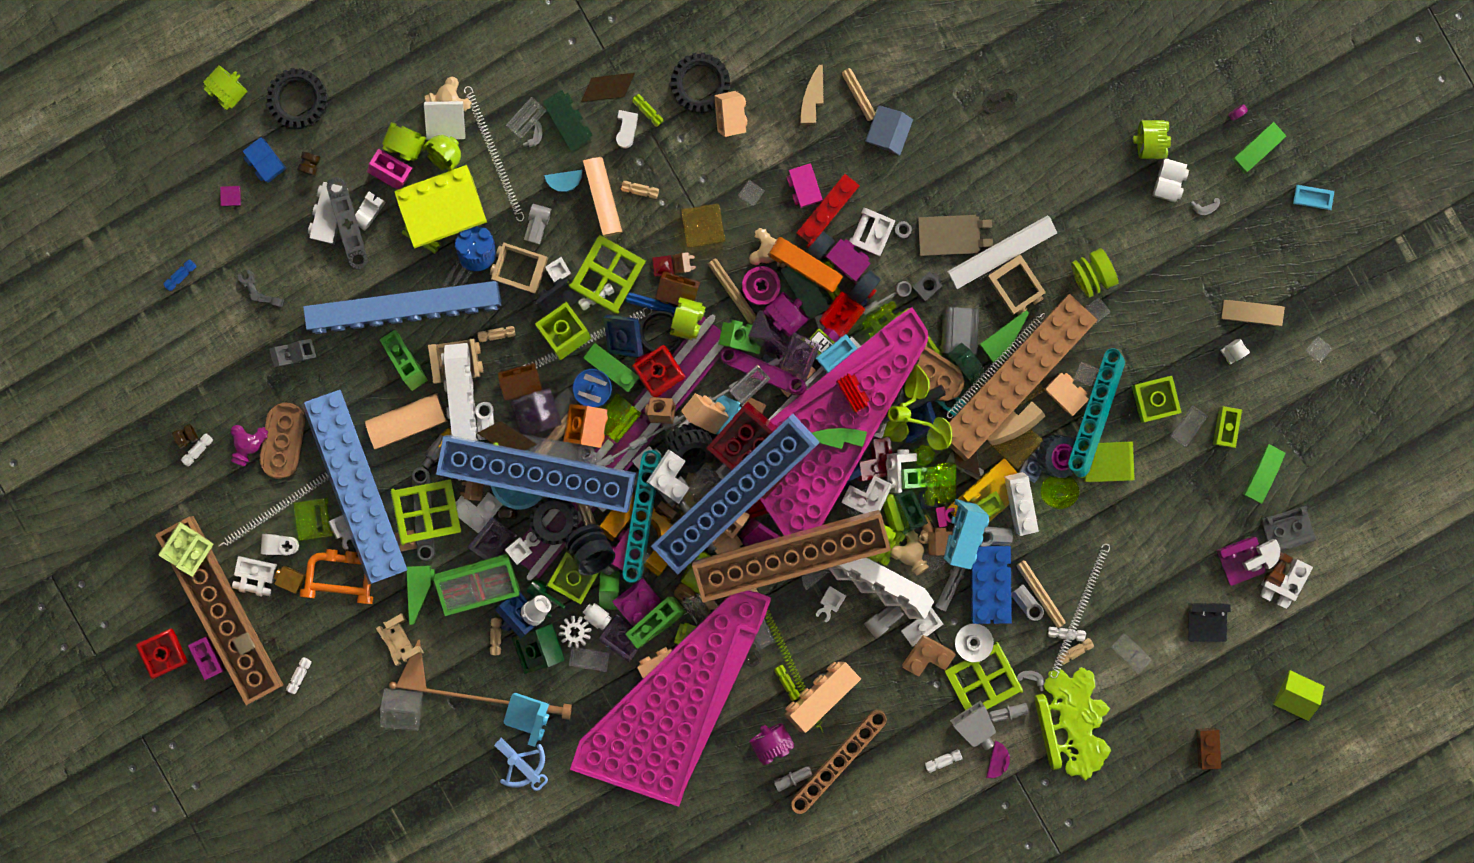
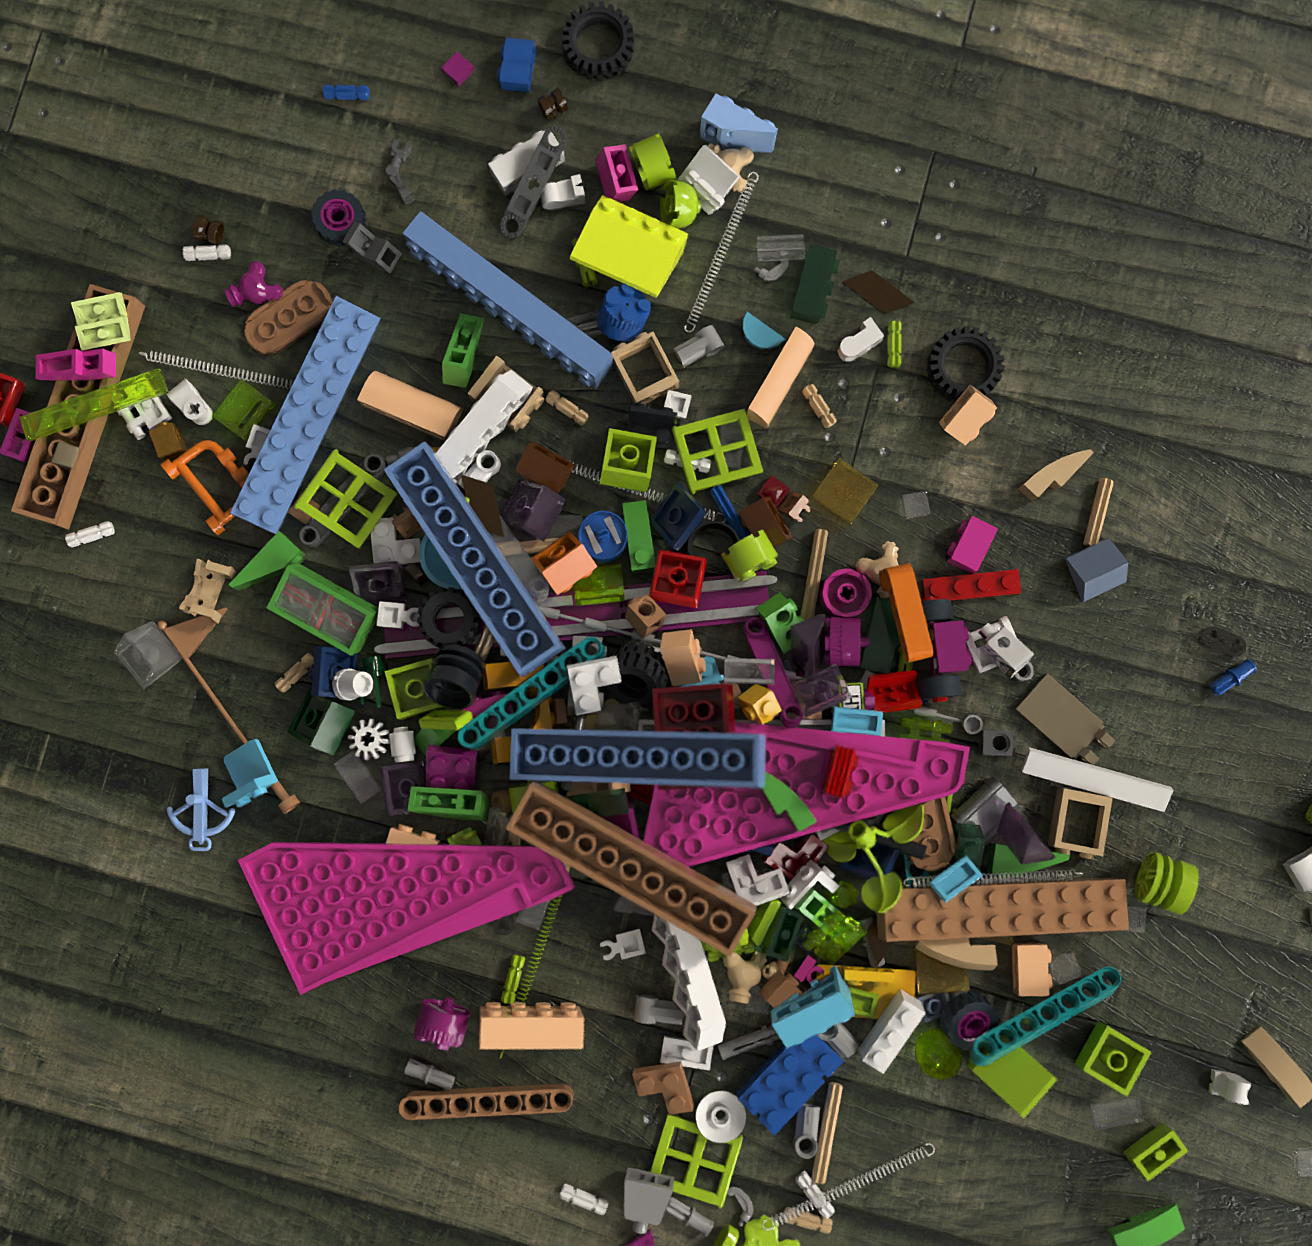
camera: 45 degrees right, 5 degrees down
none -> clear neon green tile [19,368,169,441]
none -> dark pink slope [36,349,116,381]
none -> black wheel [311,189,366,246]
none -> lime tile [419,710,473,730]
none -> tile [564,788,629,817]
none -> white axle [684,171,725,210]
none -> light blue slope [700,93,778,153]
none -> yellow brick [737,684,781,725]
none -> medium azure tile [929,856,983,903]
none -> white torso [978,623,1034,679]
none -> clear purple slope [997,802,1055,865]
none -> blue axle [1210,659,1257,695]

